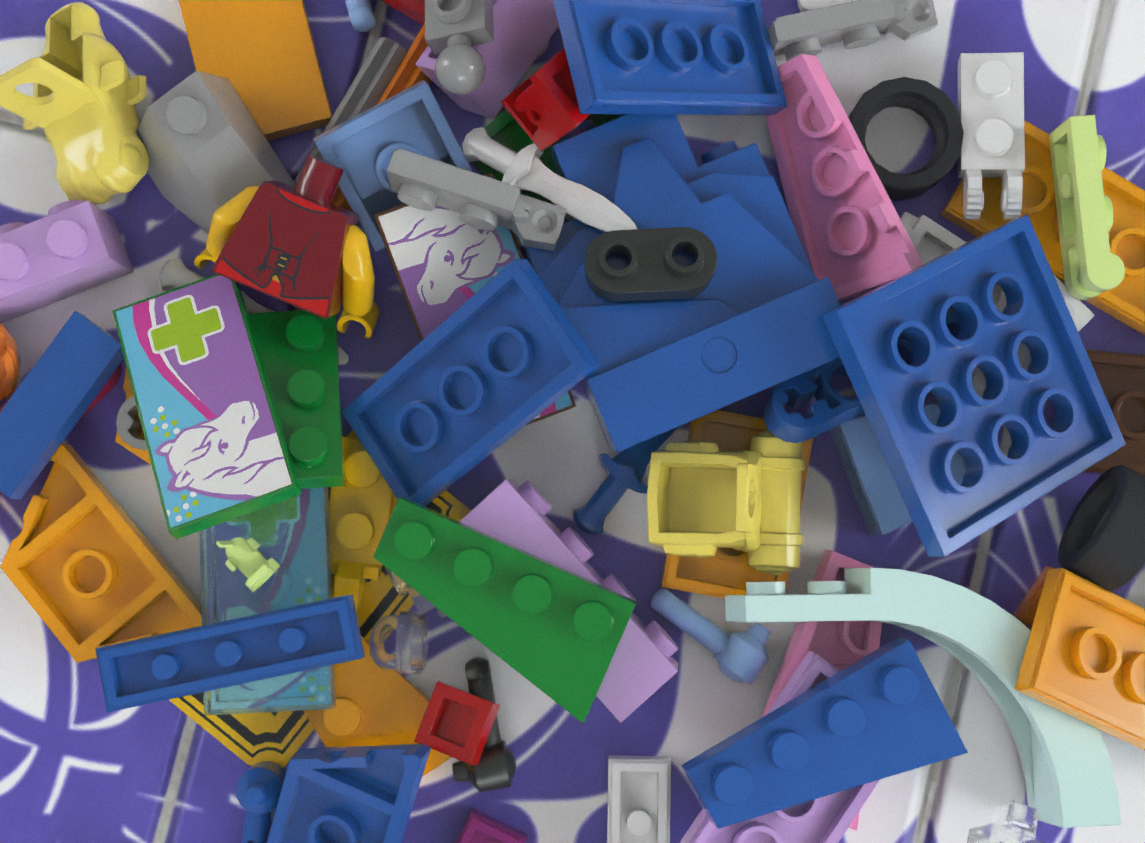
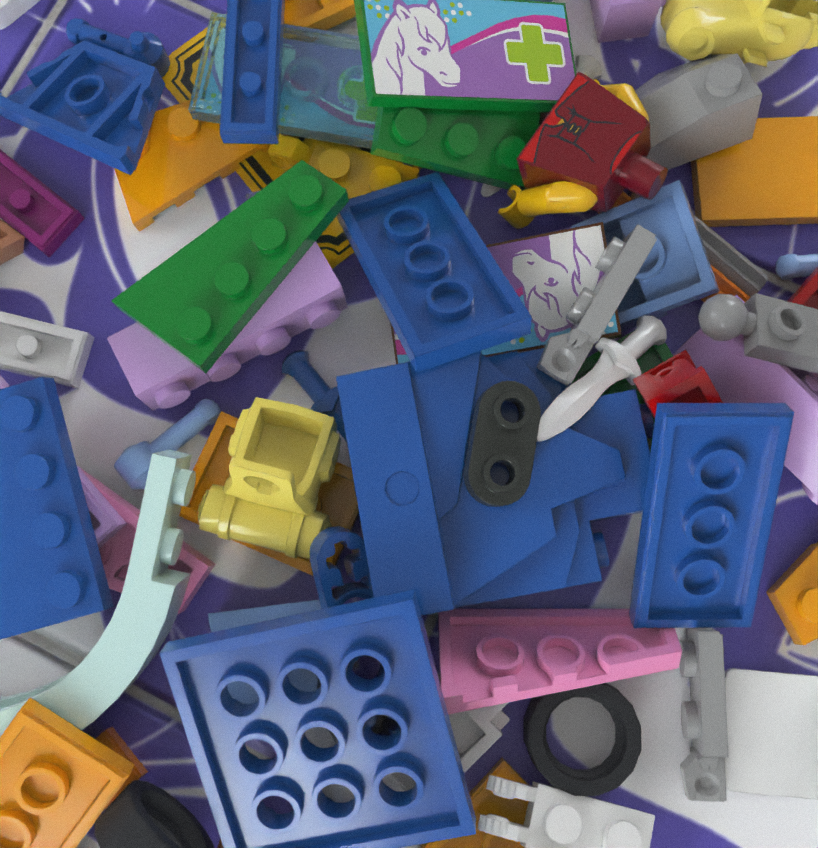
camera: 100 degrees right, 5 degrees down
yellowish green piece [216,537,280,593] -> none
clear tile [369,611,428,674] -> none
red tile [414,681,500,766] -> none
pearl dark grey piece [452,657,516,792] -> none

